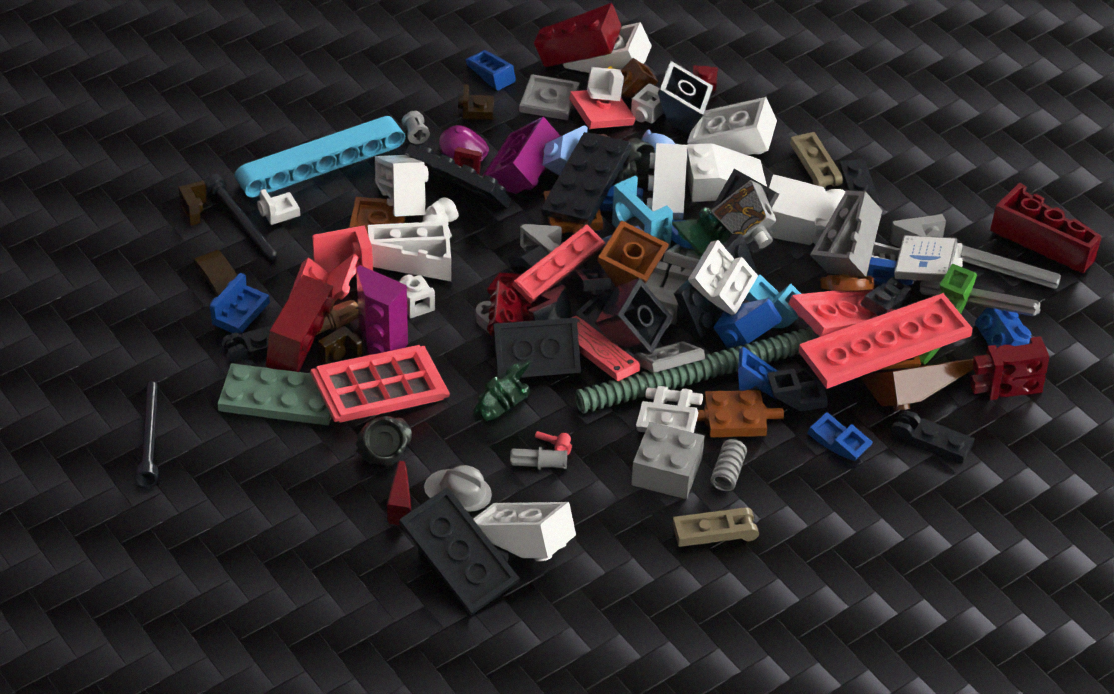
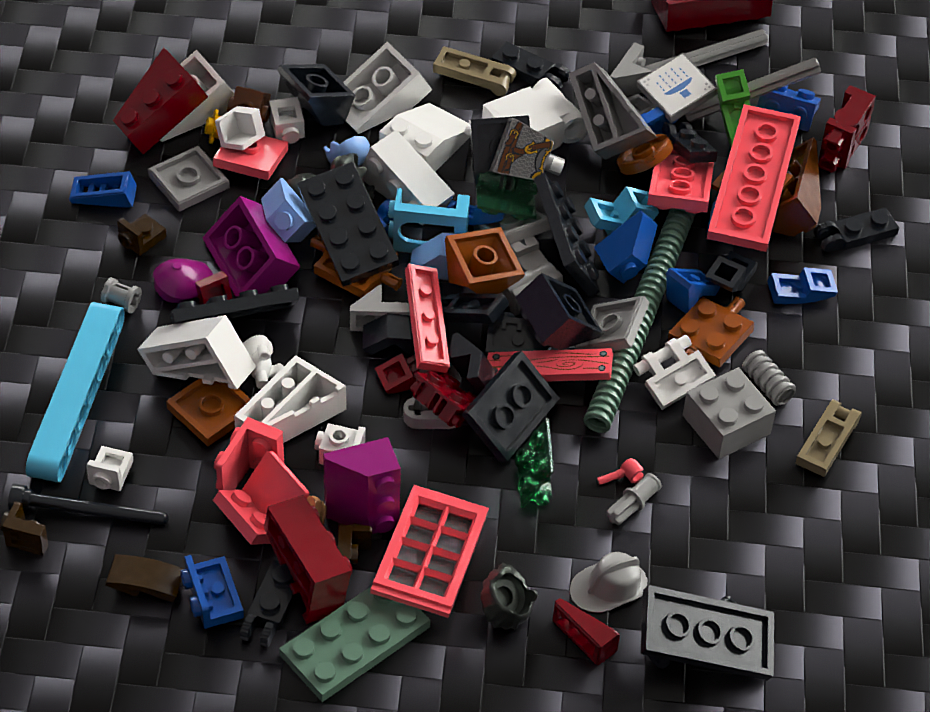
camera: 50 degrees left, 5 degrees up
white slope [473,502,576,561] -> none
white slope [688,240,758,315] -> none
dark red plate [693,65,718,91] -> none

